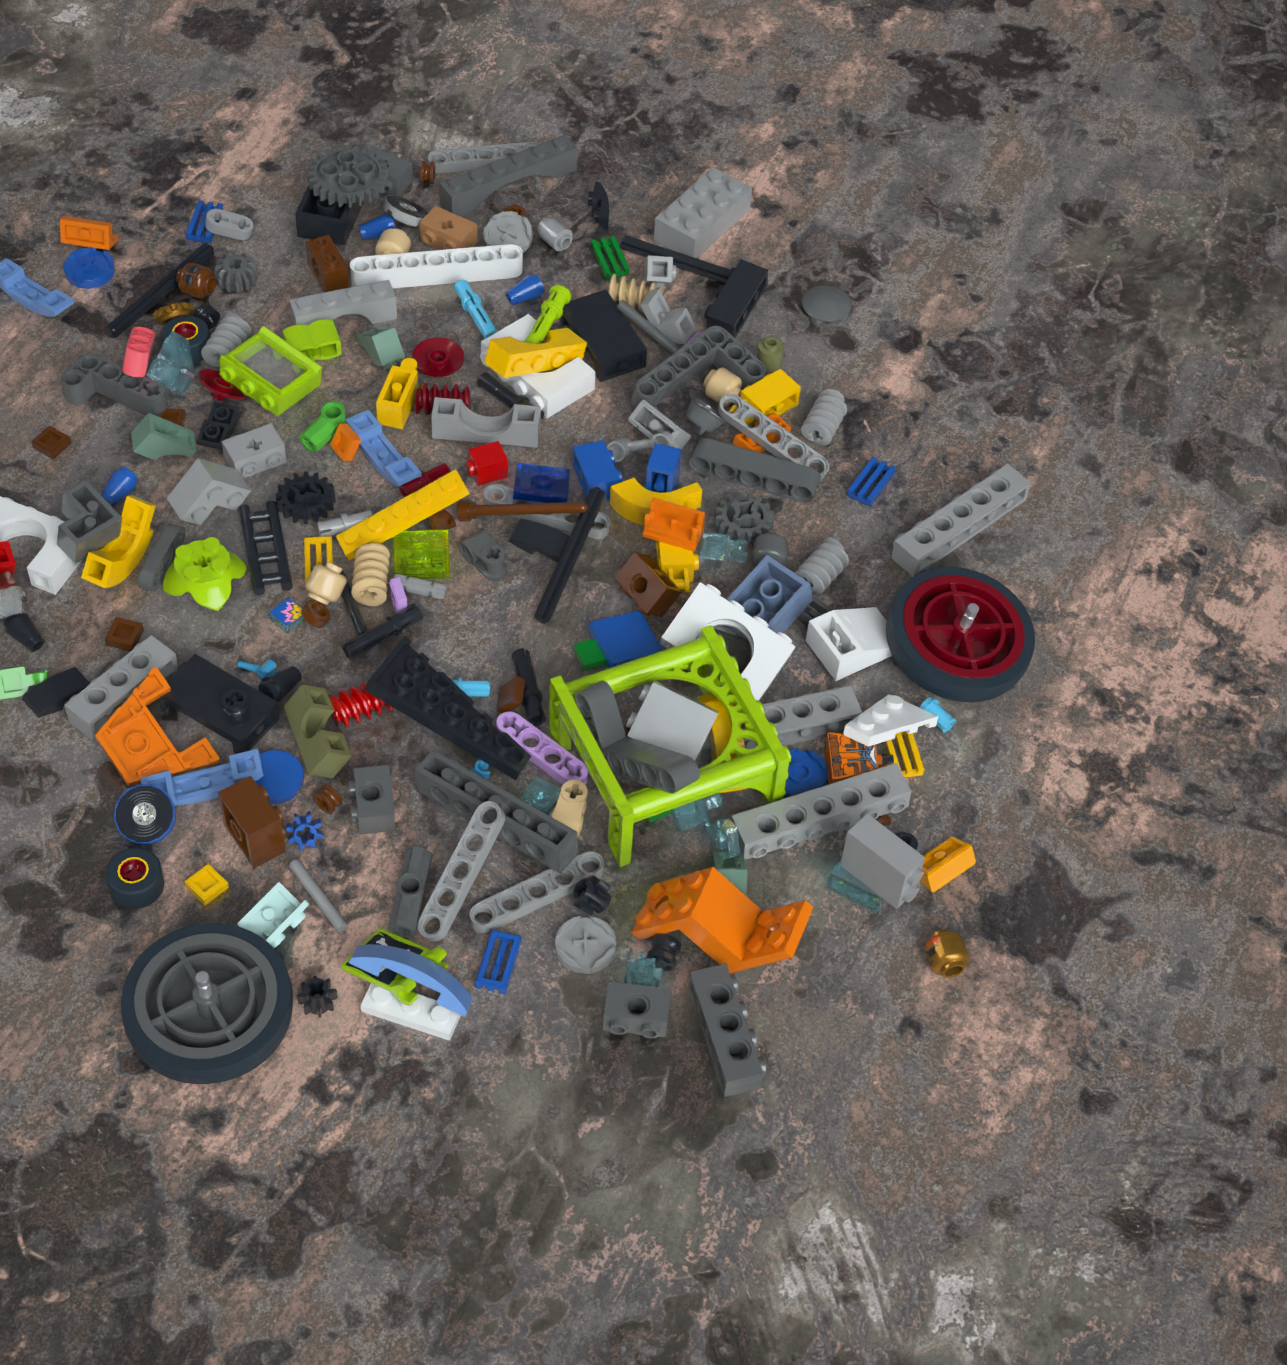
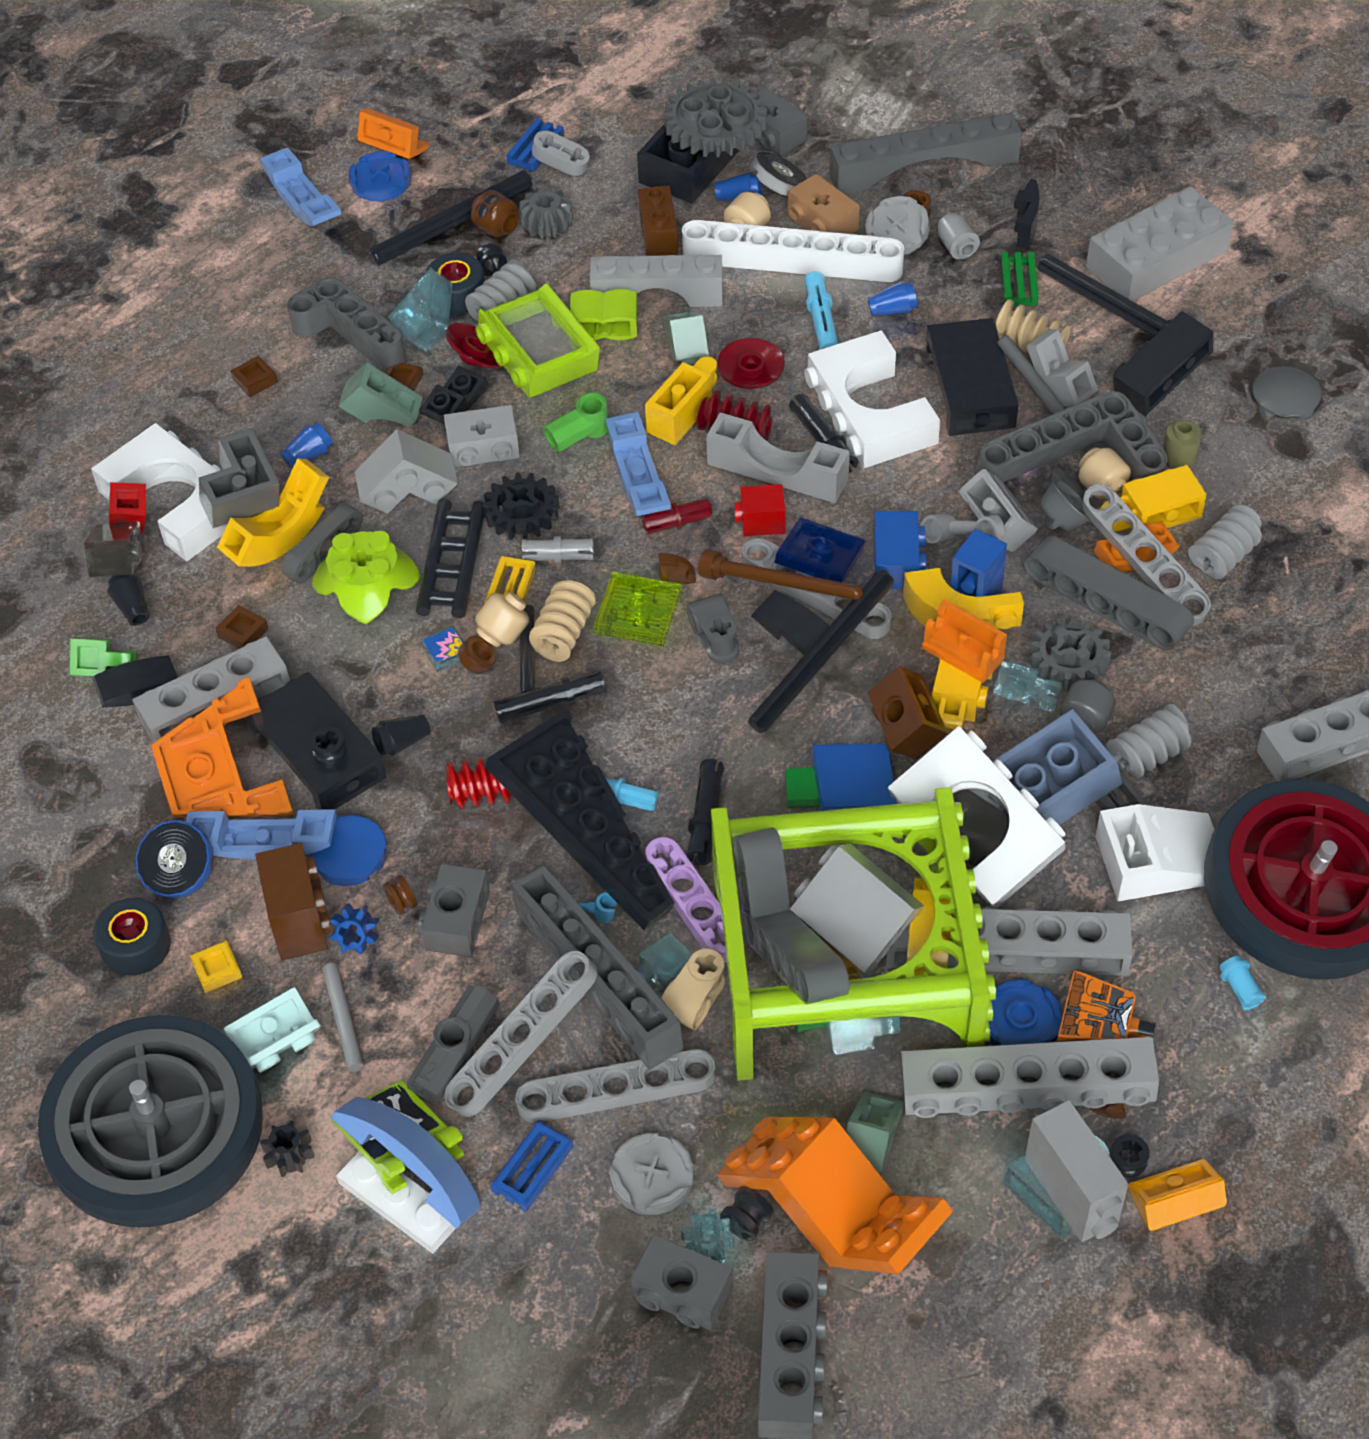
camera: 25 degrees right, 0 degrees up
coral beam [122,327,155,377] -> none
pearl gold gear [153,302,195,326] -> none
dark azure hand [237,660,278,679] -> none
olive arch [284,684,352,778] -> none
orange plate [330,424,362,462] -> none
yellow plate [336,469,470,561] -> none
lavender tile [389,577,407,614] -> none
light grey axle [393,574,447,599] -> none
reddish brown bush [420,161,436,184] -> none
light grey beam [427,142,540,173] -> none
yellow arch [484,328,587,378] -> none
reddish brown tile [496,676,525,713] -> none
lime pin [524,285,572,344] -> none
black gear [573,875,611,916] -> none
light grey brick [644,256,676,290] -> none
clear light blue plate [705,818,741,858] -> none
white wing [843,694,938,746] -> none
blue tile [847,456,896,507] -> none
yellow tile [884,731,924,778] -> none
pearl gold head [925,929,969,978] -> none

